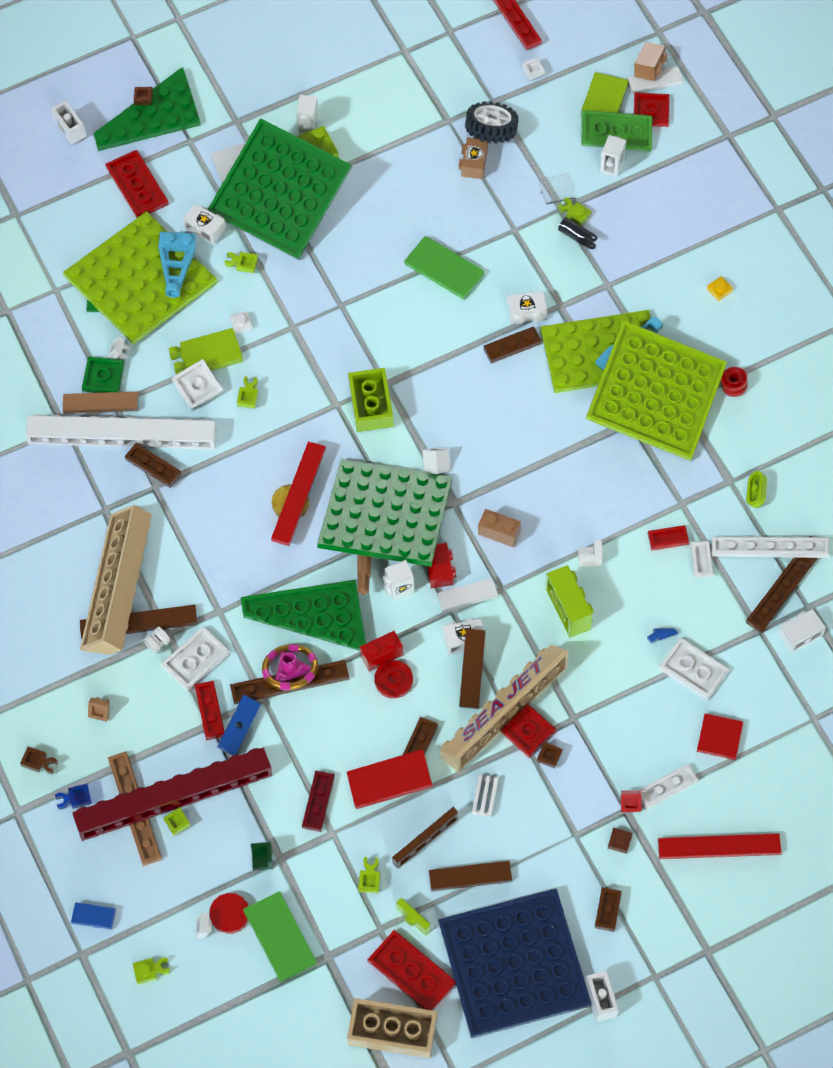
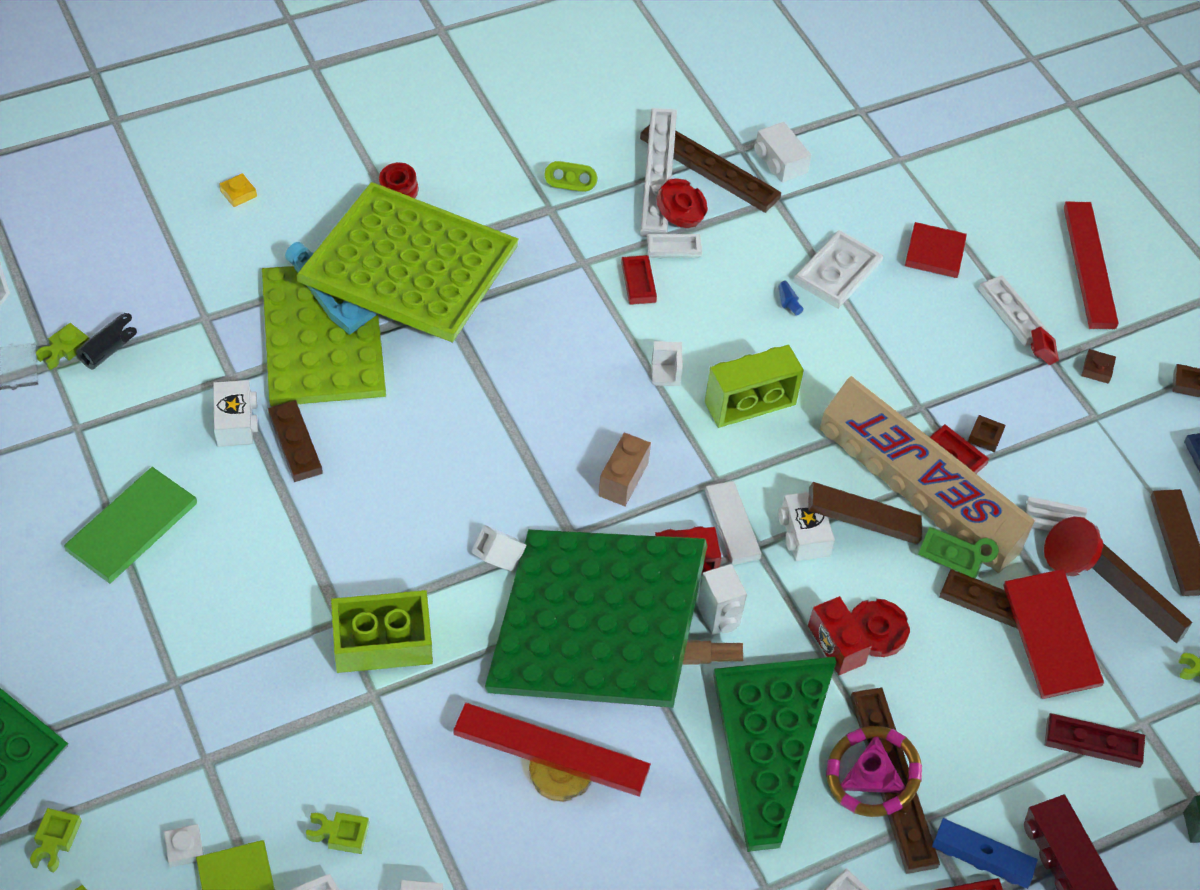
camera: 95 degrees left, 10 degrees down
none -> red tile [656,178,708,228]
none -> bright green hinge [918,526,999,578]
none -> red tile [1044,516,1103,577]

